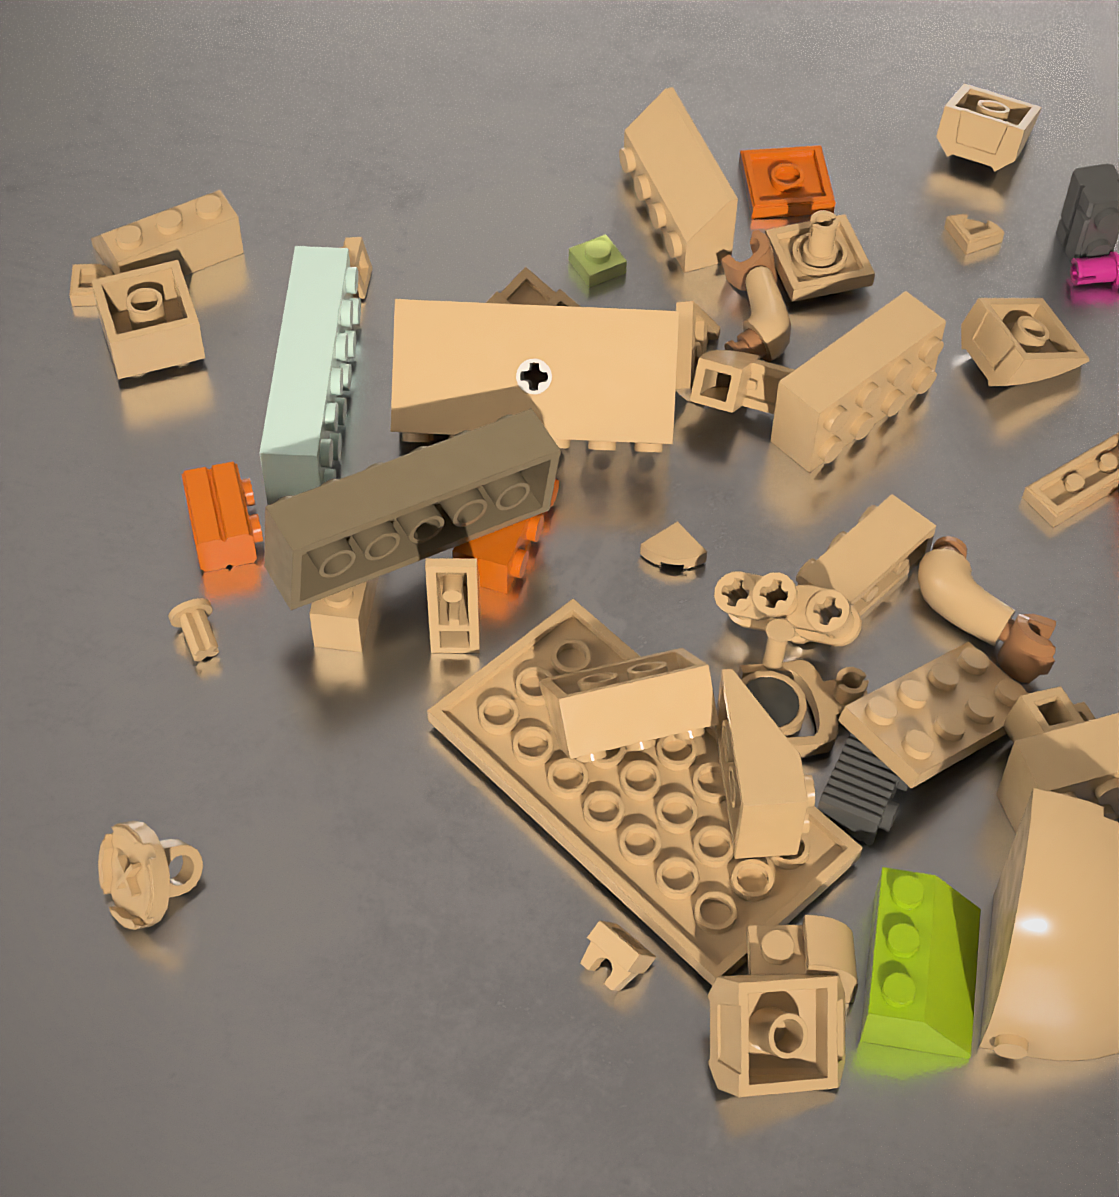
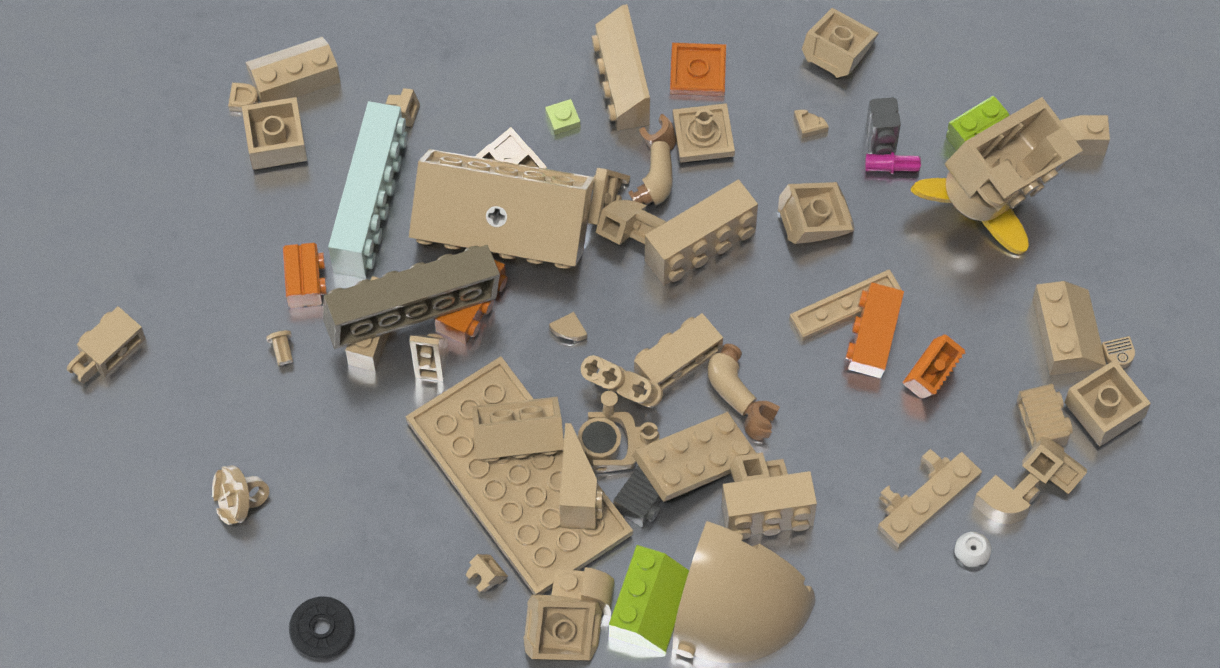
camera: 10 degrees right, 10 degrees up
none -> black wheel [289,596,354,658]

